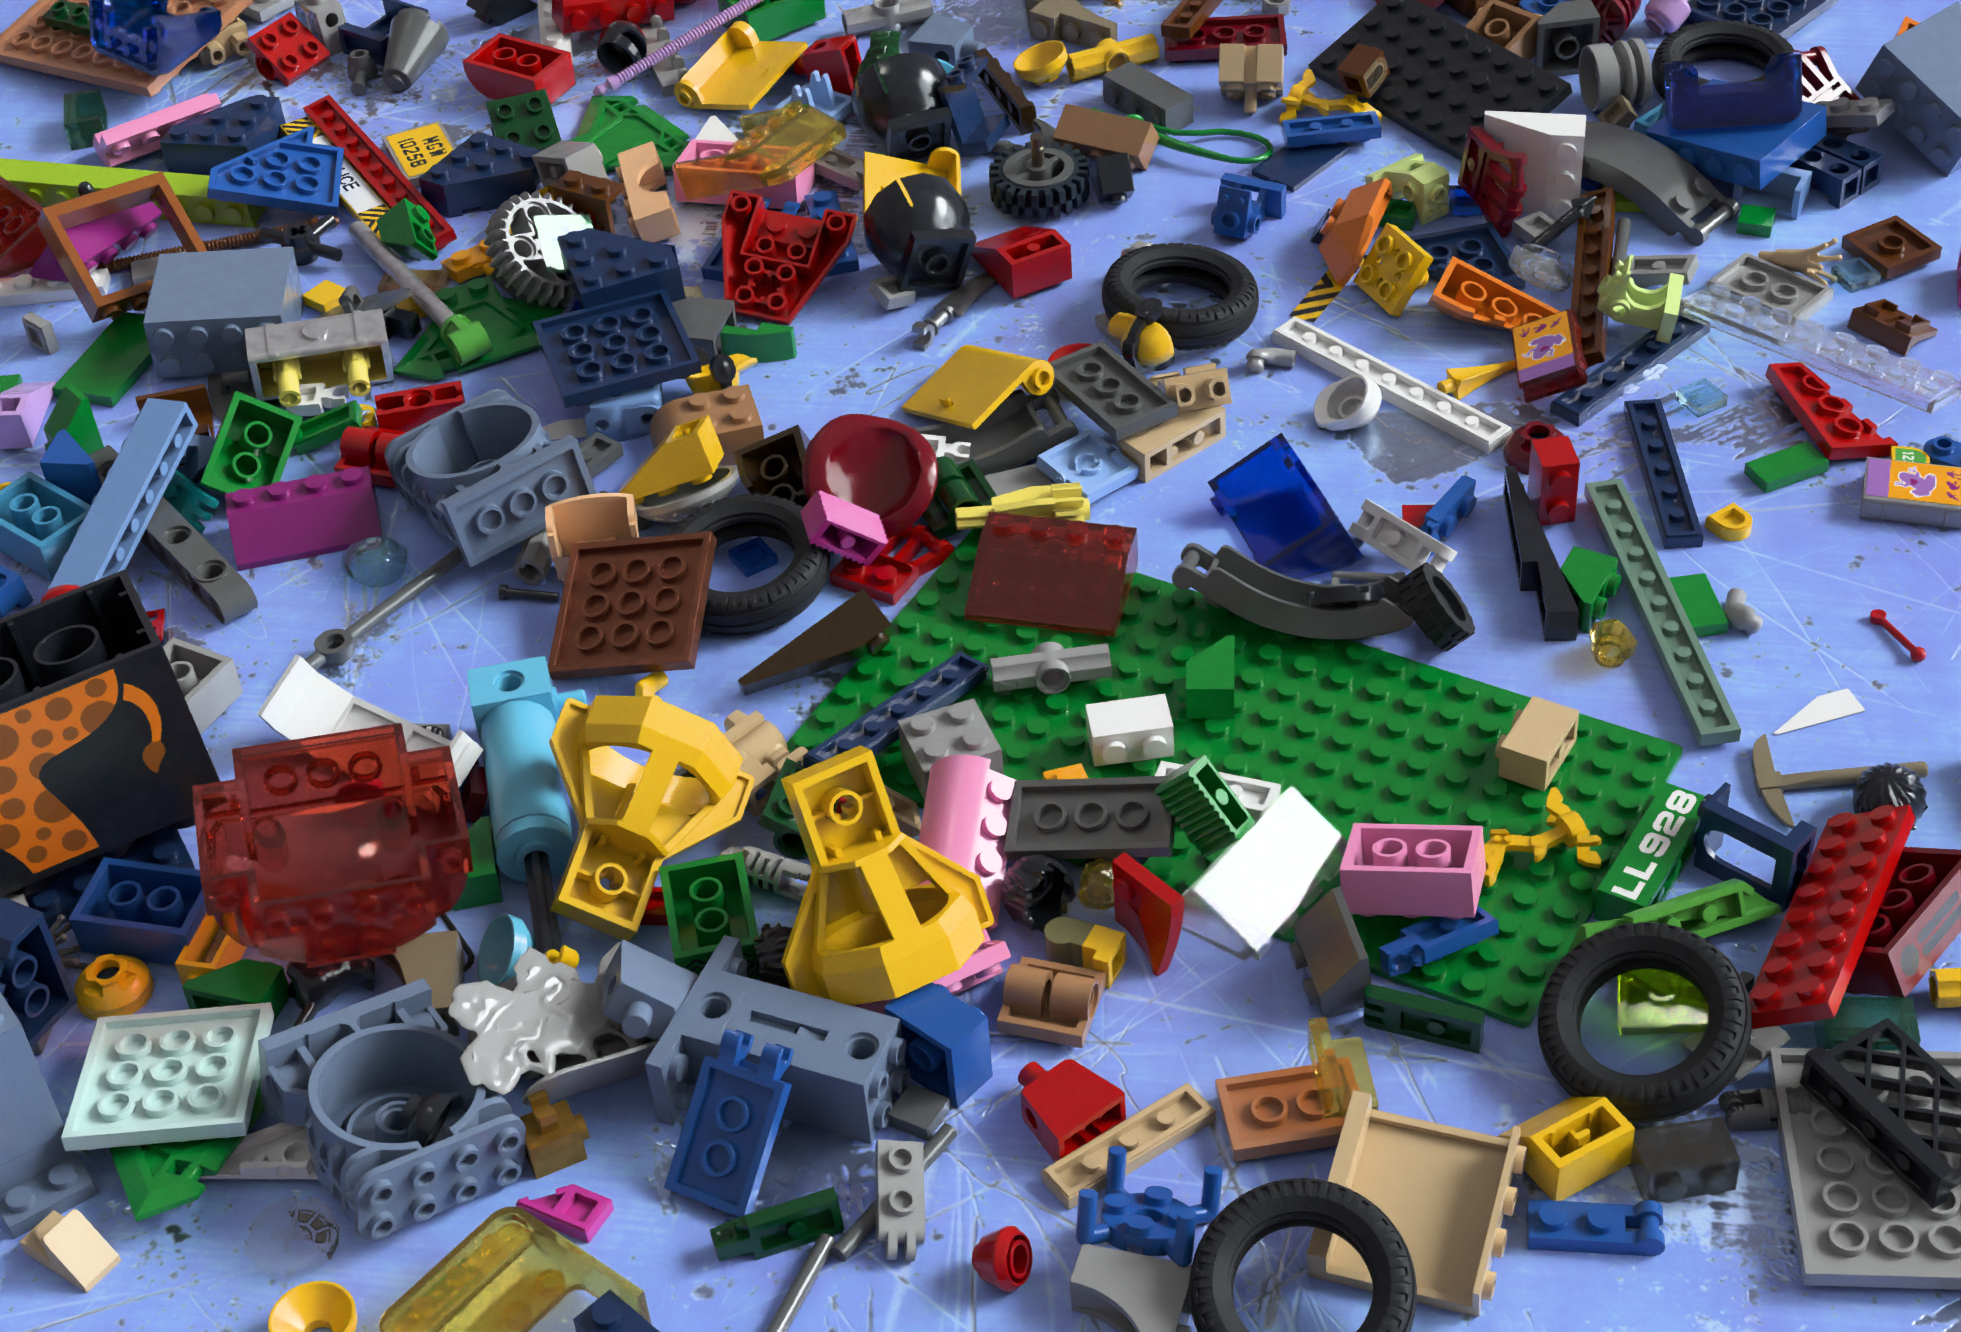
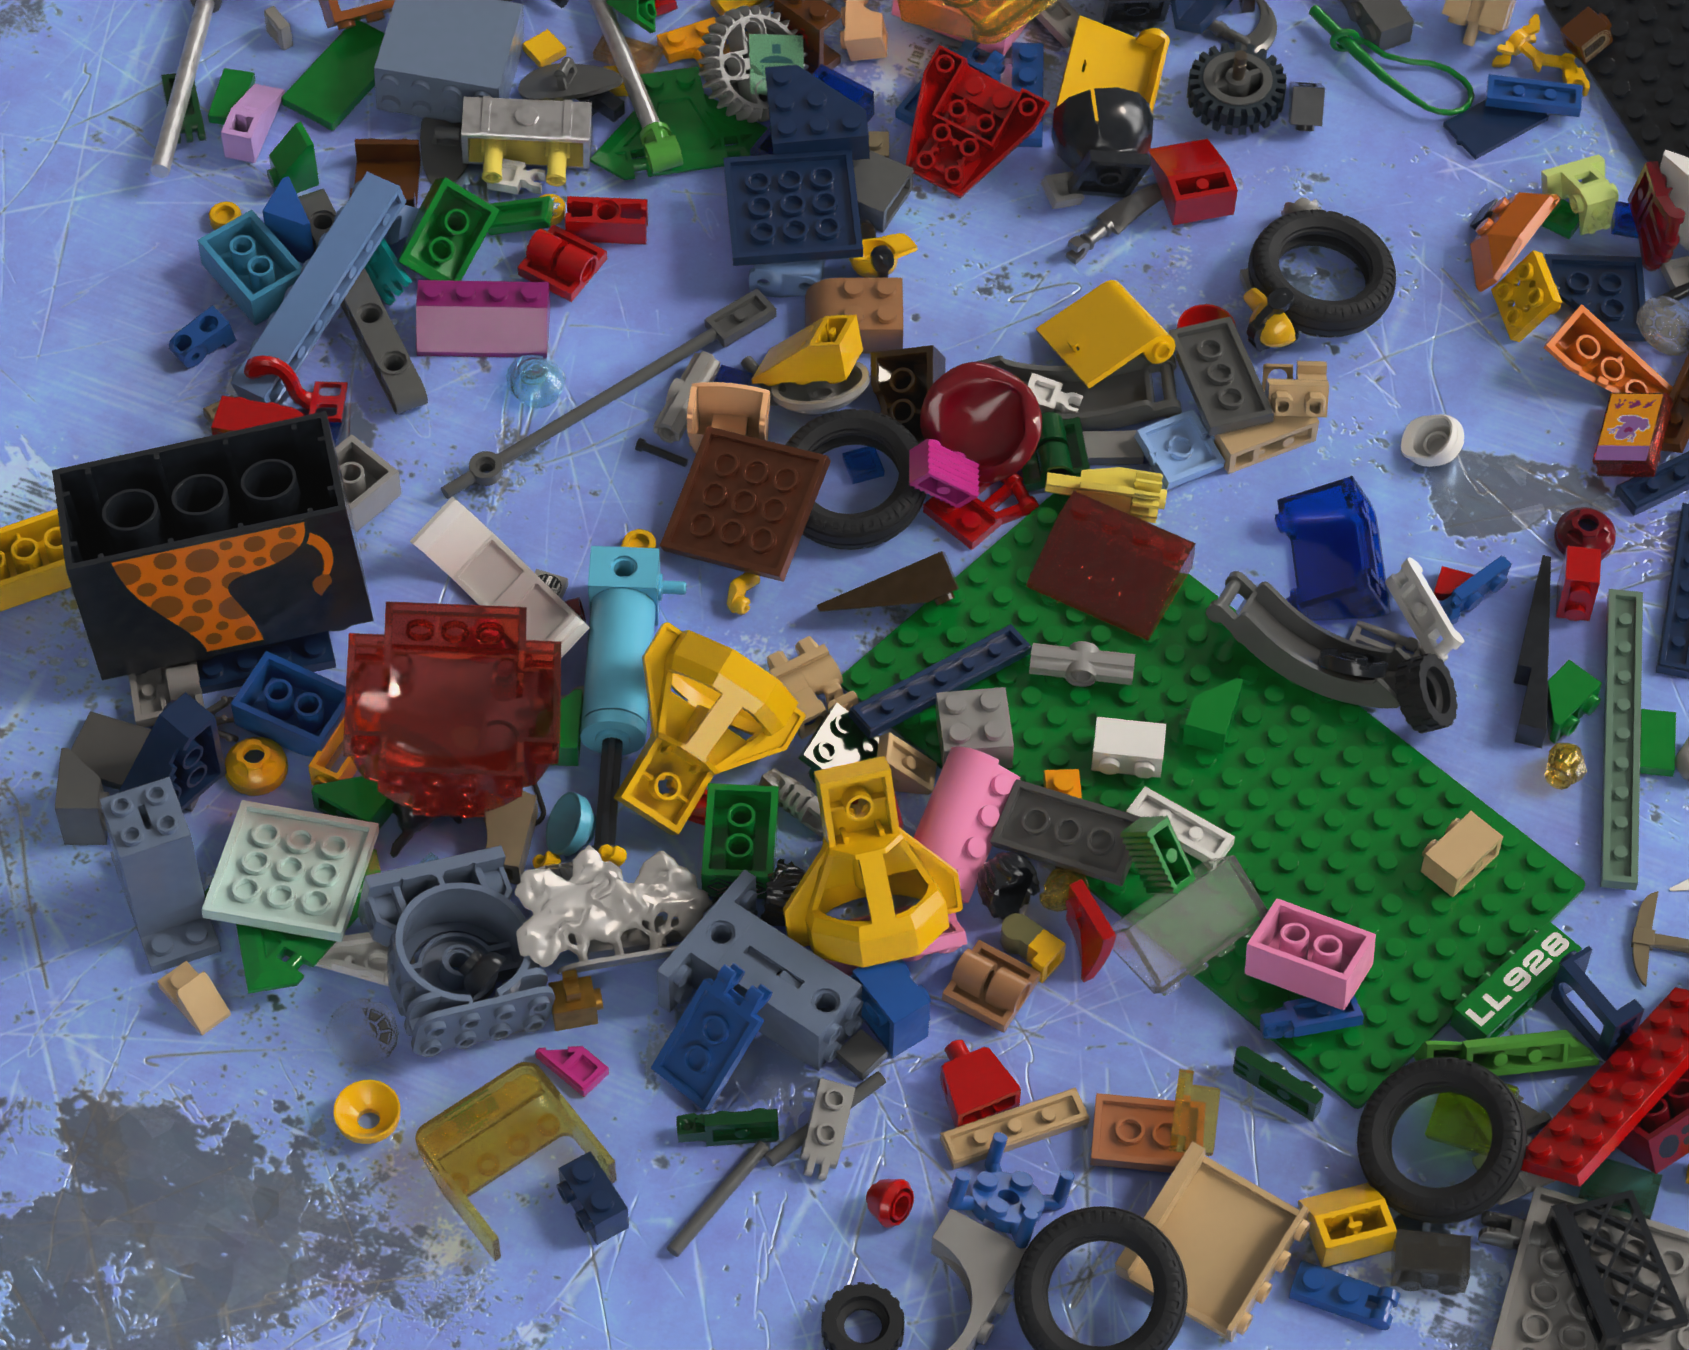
camera: 10 degrees right, 15 degrees up
sand blue brick [384,389,597,568] -> none
dark red tile [461,765,488,823] -> none
white sticker [542,418,587,440] -> none
sand blue torso [602,940,698,1040] -> none
green slope [720,322,797,363] -> none
medium nougat brick [1052,104,1159,171] -> none
blue tile [1211,172,1286,239] -> none
light grey arm [1246,347,1296,373] -> none
white tile [1272,317,1512,454] -> none
sticker [1289,255,1368,323] -> none
dark grey slope [1289,886,1371,1019] -> none
yellow piece [1437,360,1517,400] -> none
yellow piece [1484,787,1601,887] -> none

